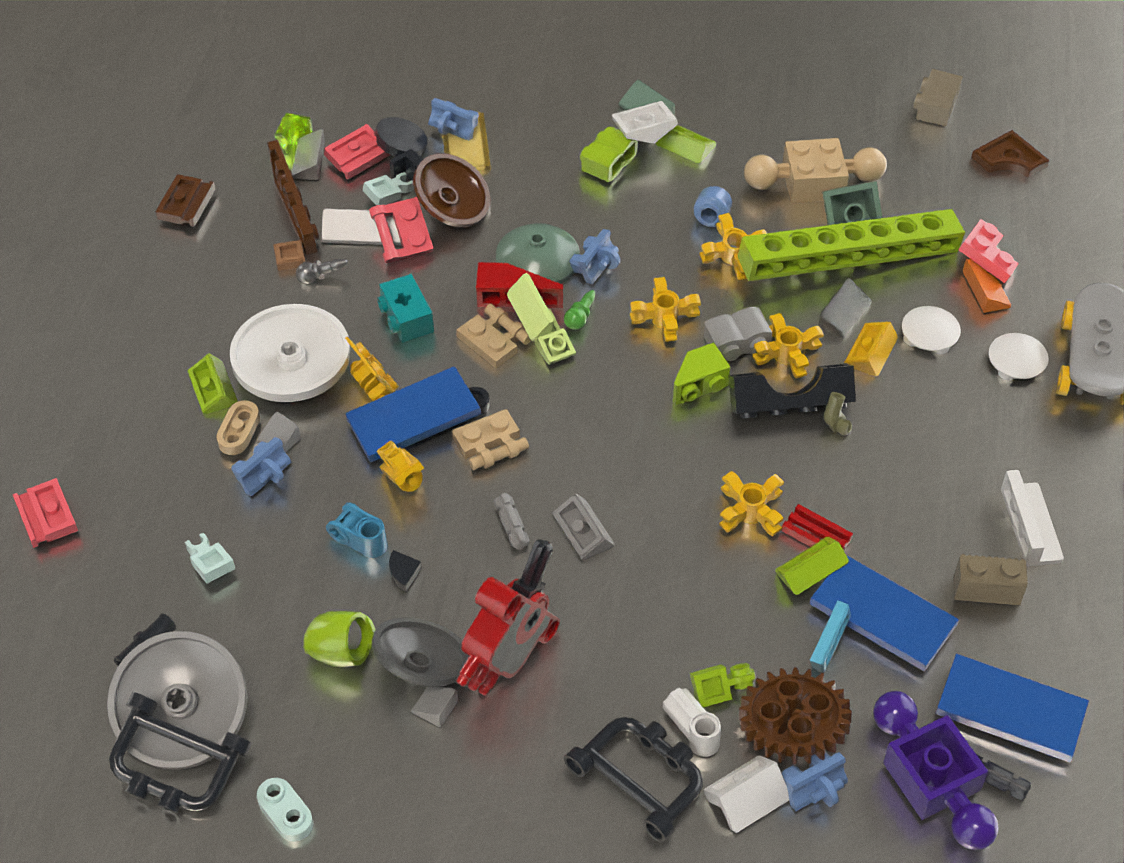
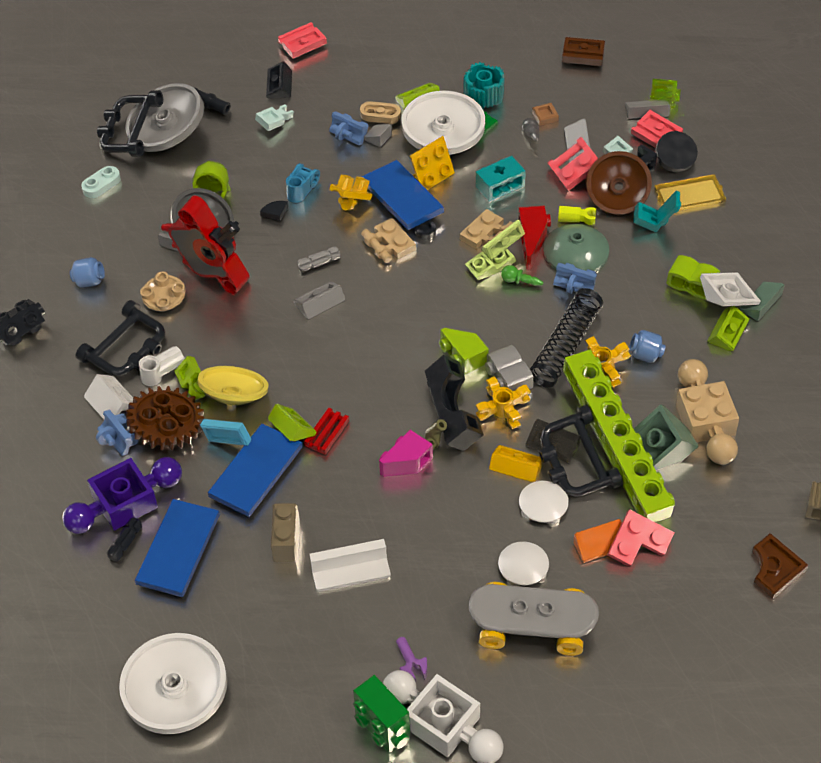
camera: 85 degrees right, 0 degrees up
reddish brown wing [267,139,319,255] -> none
medium blue hips [428,98,479,141] -> none
yellow pin [630,277,701,342] -> none
yellow pin [719,471,784,536] -> none
none -> medium blue head [70,257,105,288]
none -> tan dish [140,271,186,311]
none -> light yellow dish [197,366,269,405]
none -> black slope [266,61,292,99]
none -> dark pink slope [379,430,433,477]
none -> teal brick [463,62,505,109]
none -> black piece [530,288,603,388]
none -> black bar [538,404,623,497]
none -> neon yellow bar [558,206,596,225]
none -> teal bracket [634,190,681,232]

